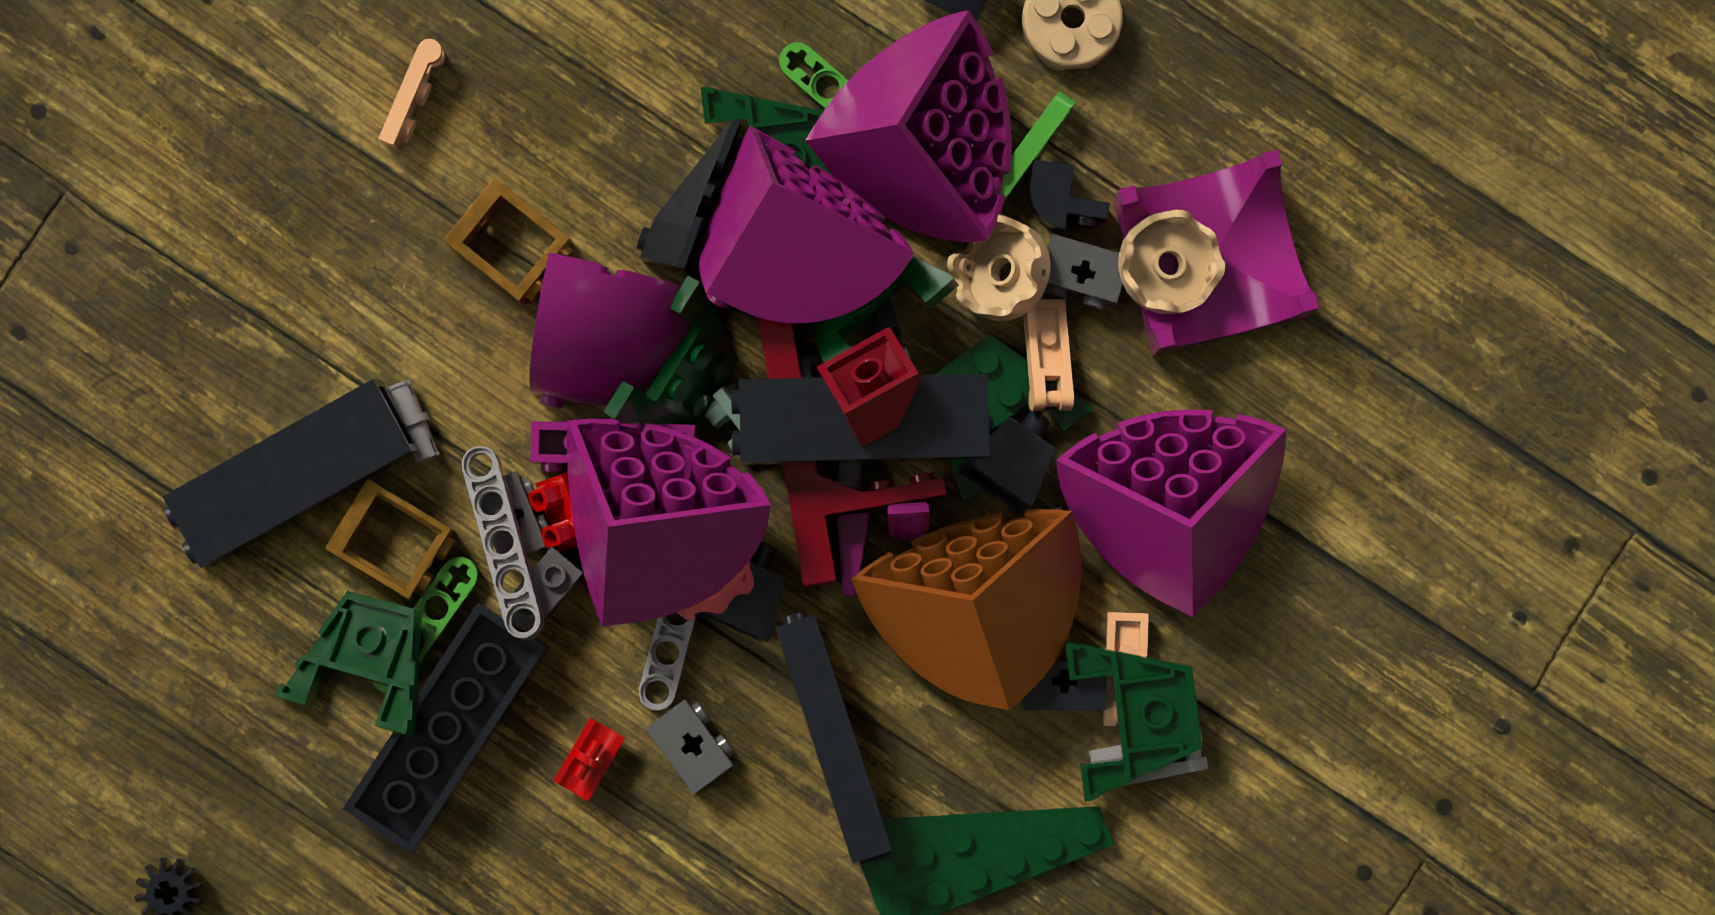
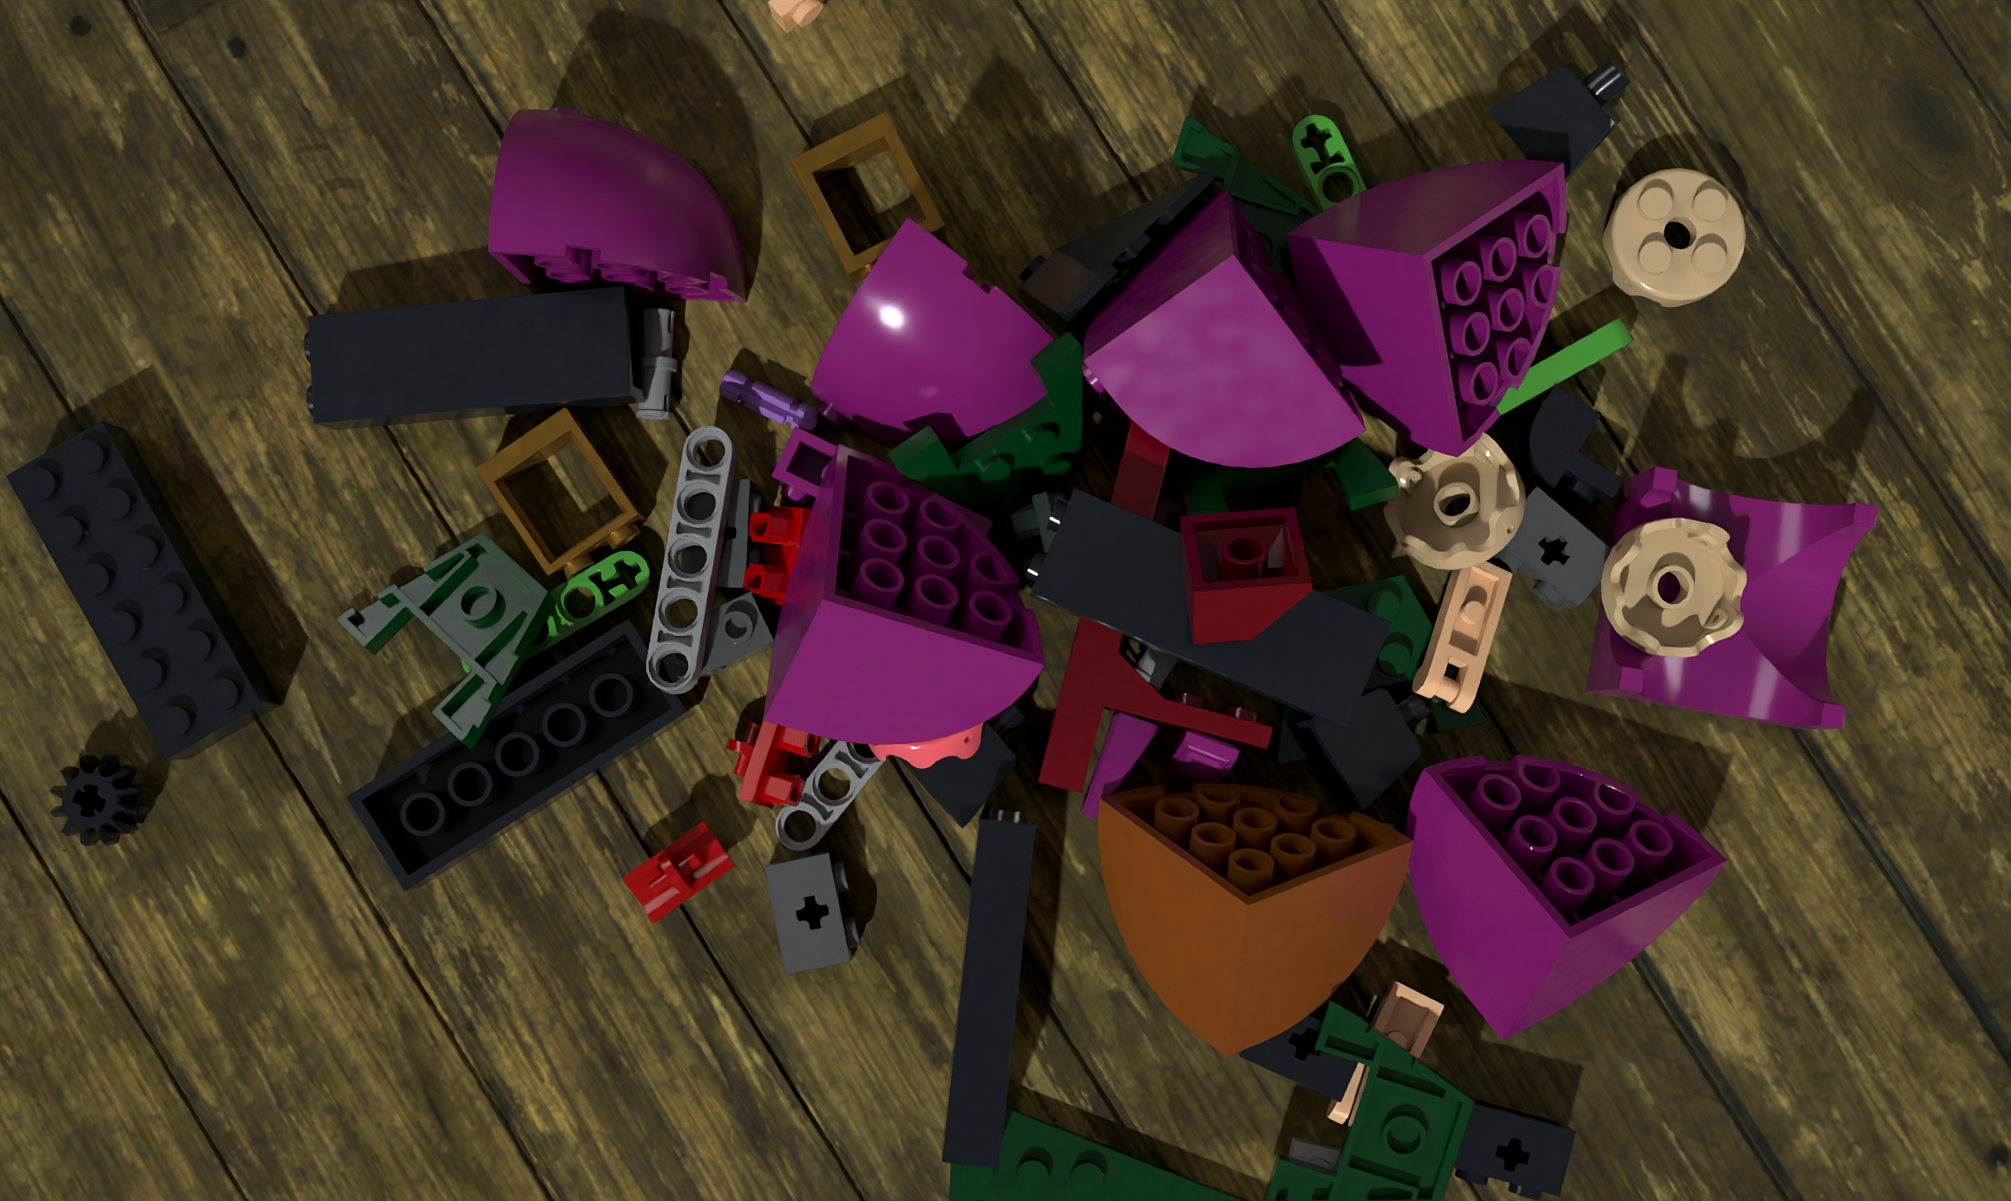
camera: 25 degrees right, 0 degrees up
none -> black brick [6,421,282,760]
none -> magenta brick [488,107,747,303]
none -> medium lavender axle [719,369,822,435]
none -> red hips [725,721,821,809]
none -> black brick [1453,1098,1576,1200]

